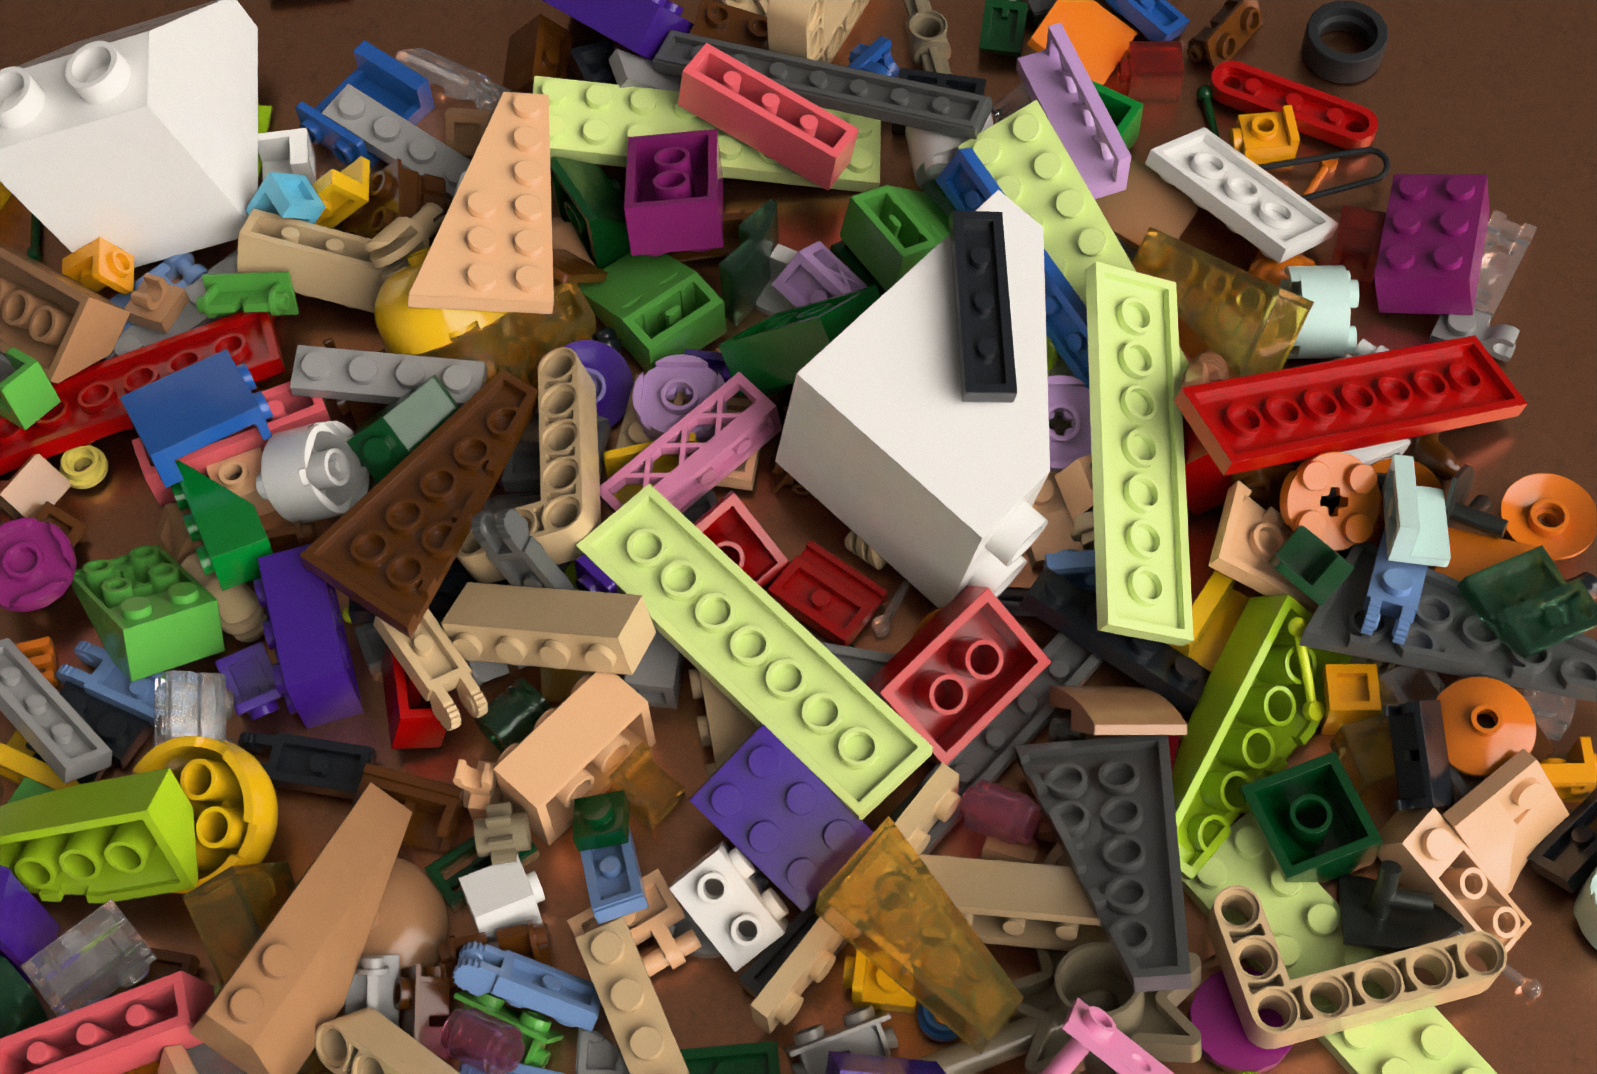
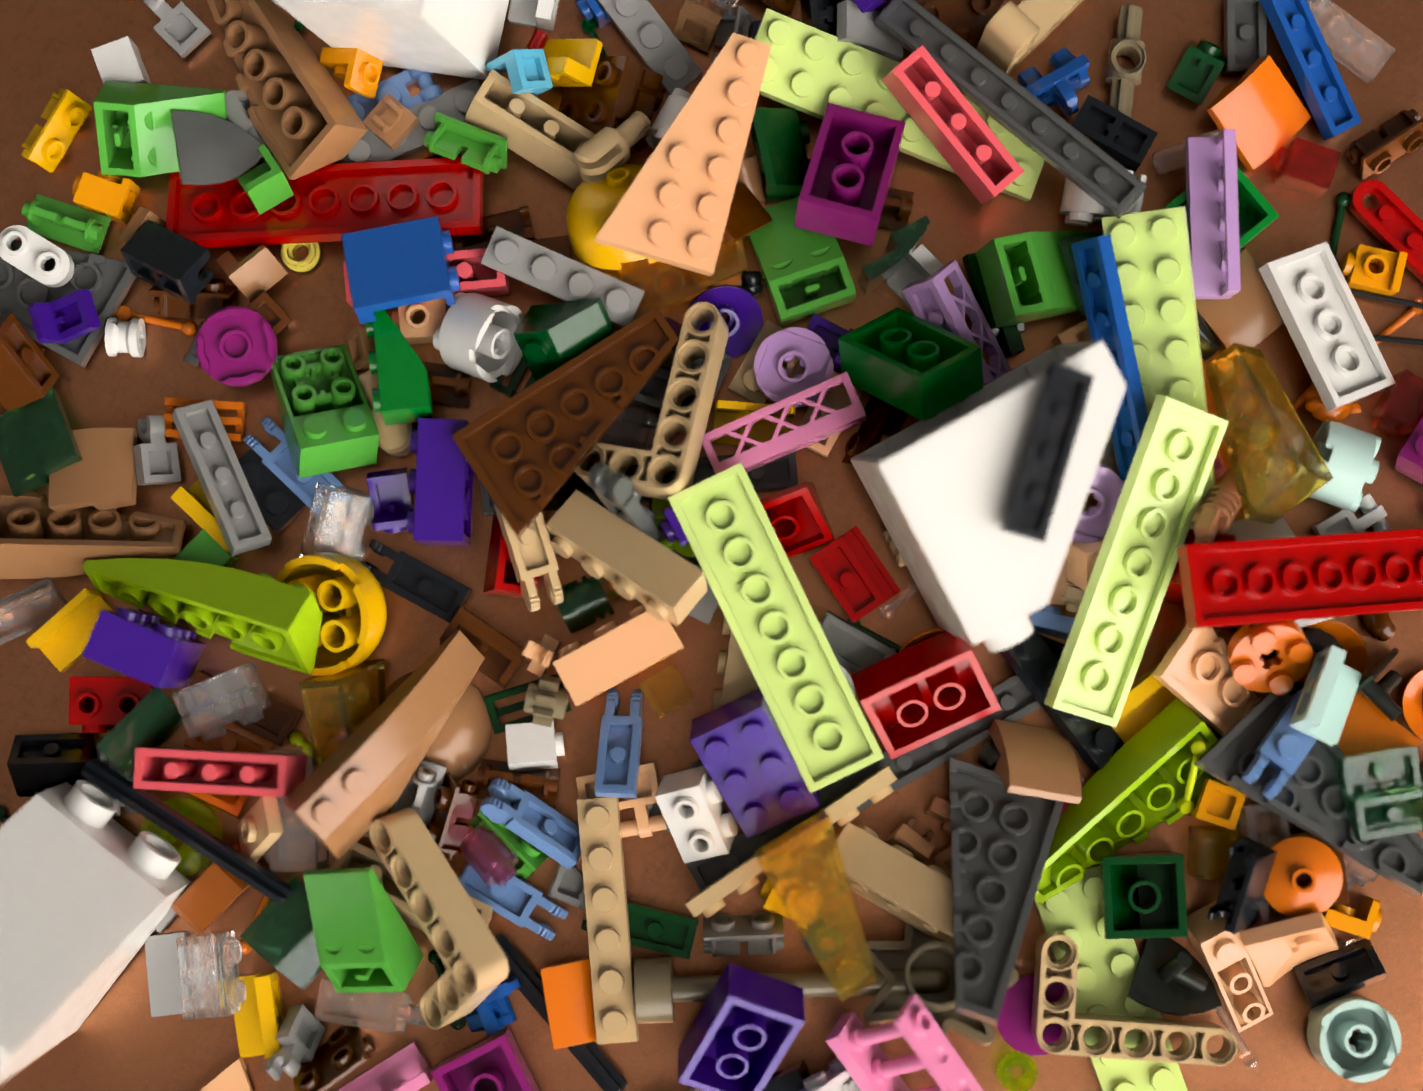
camera: 15 degrees right, 25 degrees up
dark green plate [573,790,630,852] -> none
clear pink brick [959,779,1041,845] -> none
dark green panel [1268,525,1354,606] -> none

